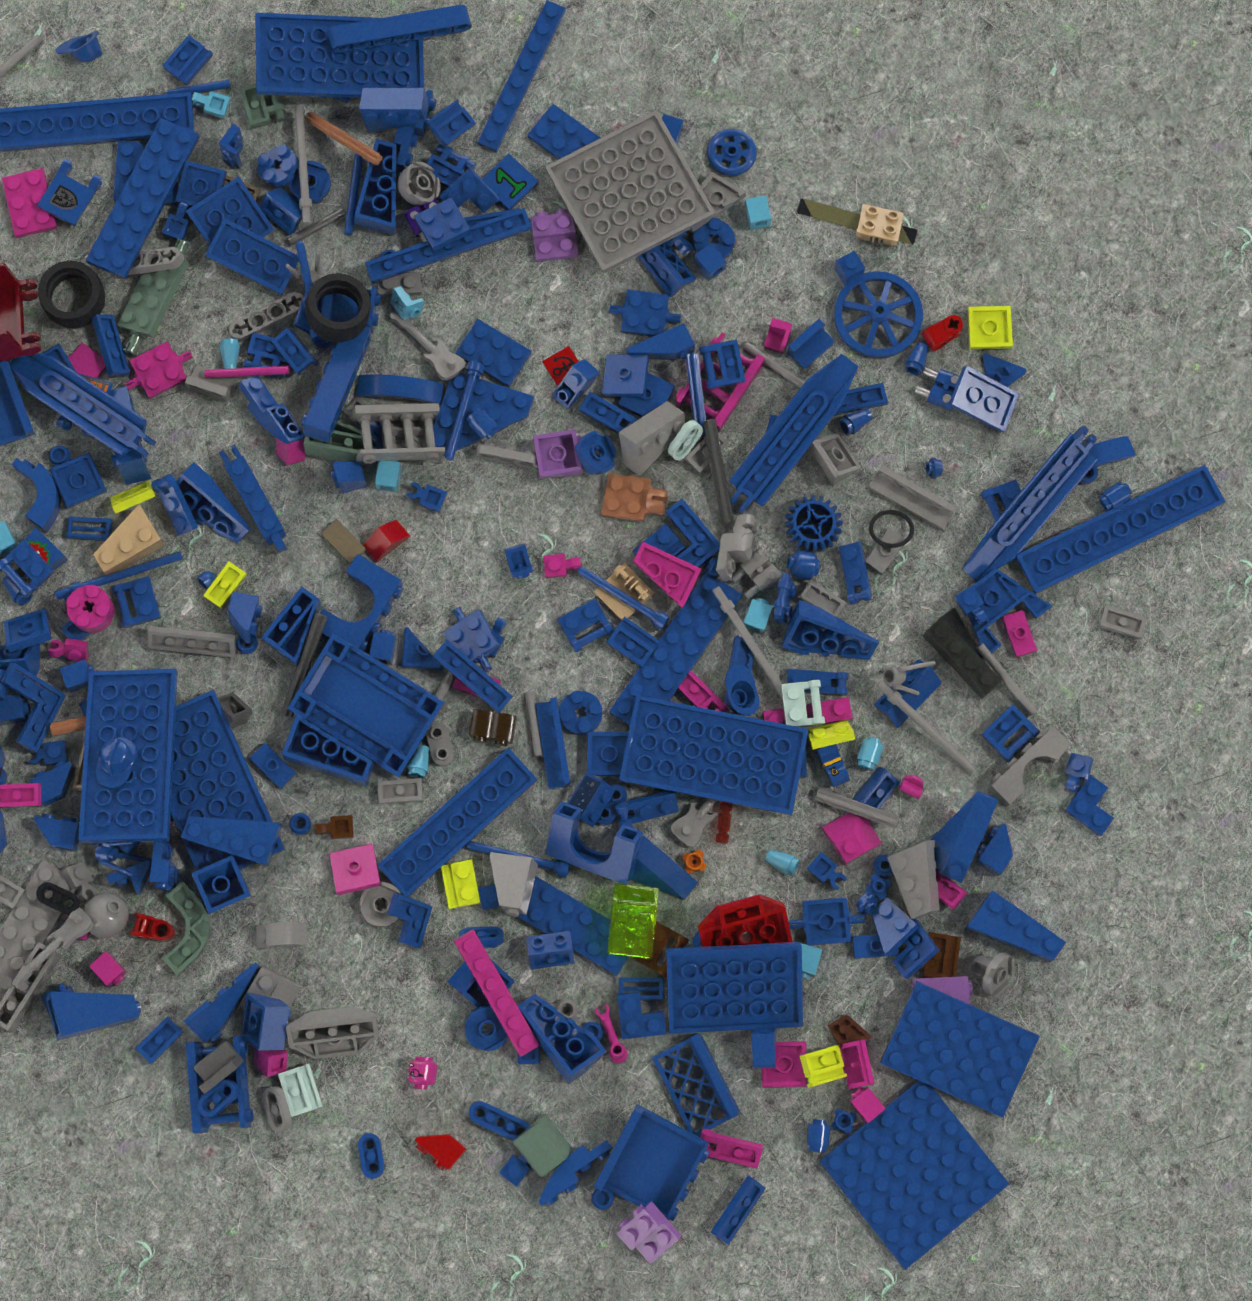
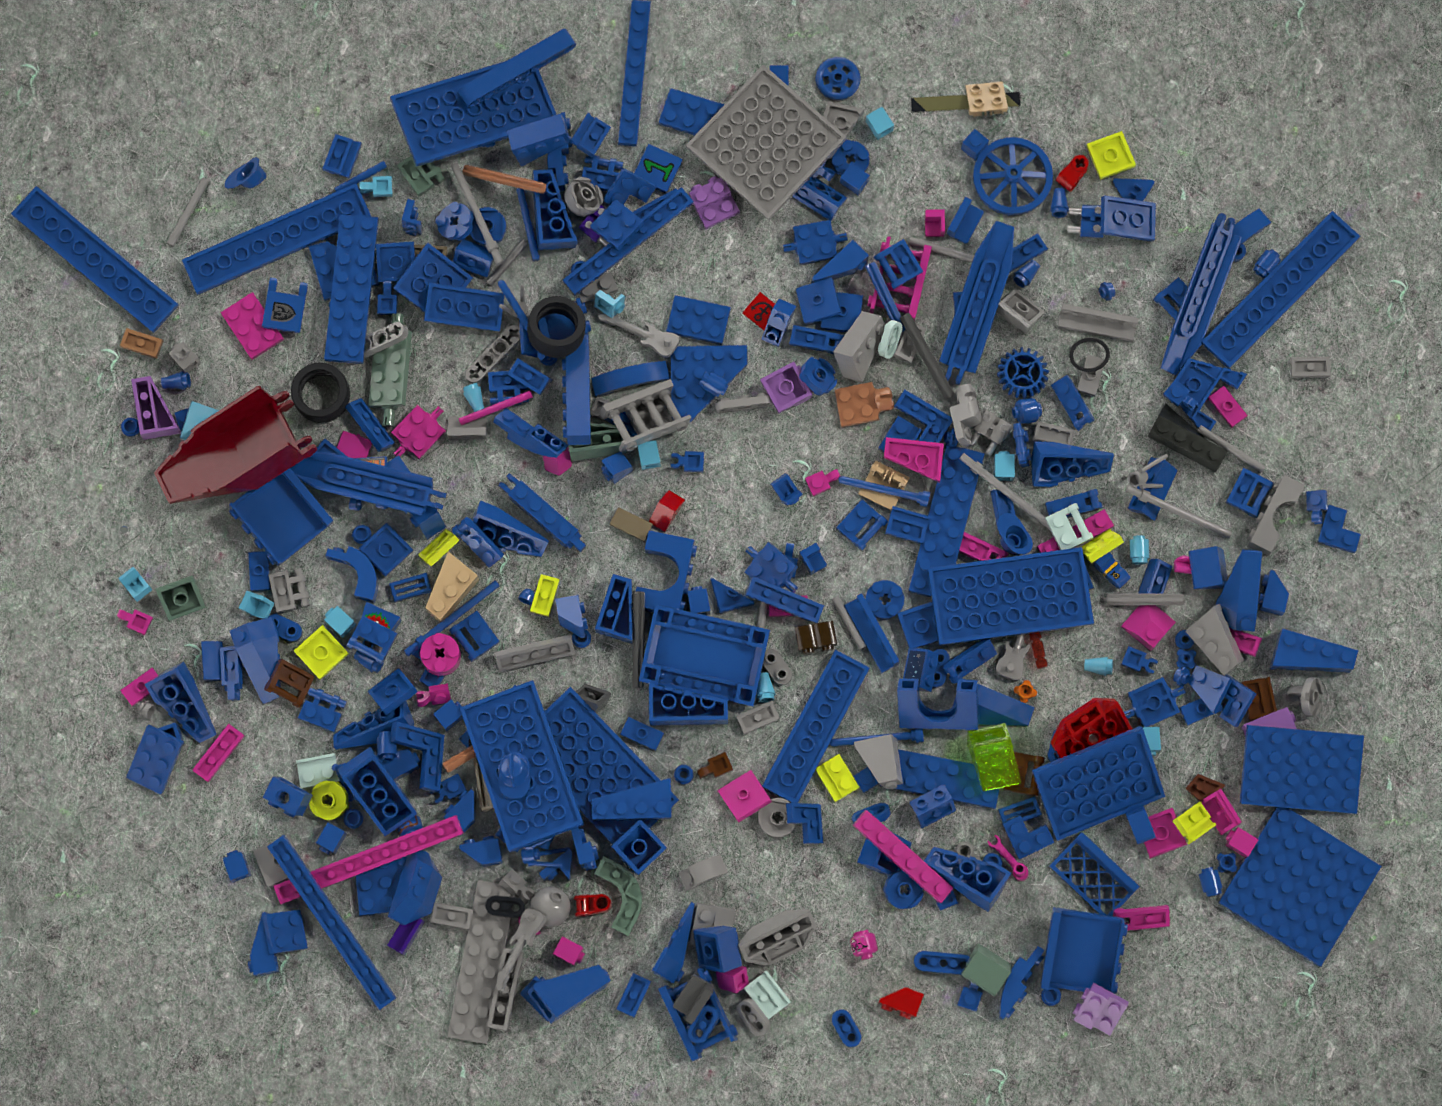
camera: 15 degrees left, 0 degrees up
blue piece [445,361,485,461] -> none
blue plate [711,1175,766,1245] -> none
none -> blue panel [799,543,827,575]
none -> blue slope [1188,546,1228,589]

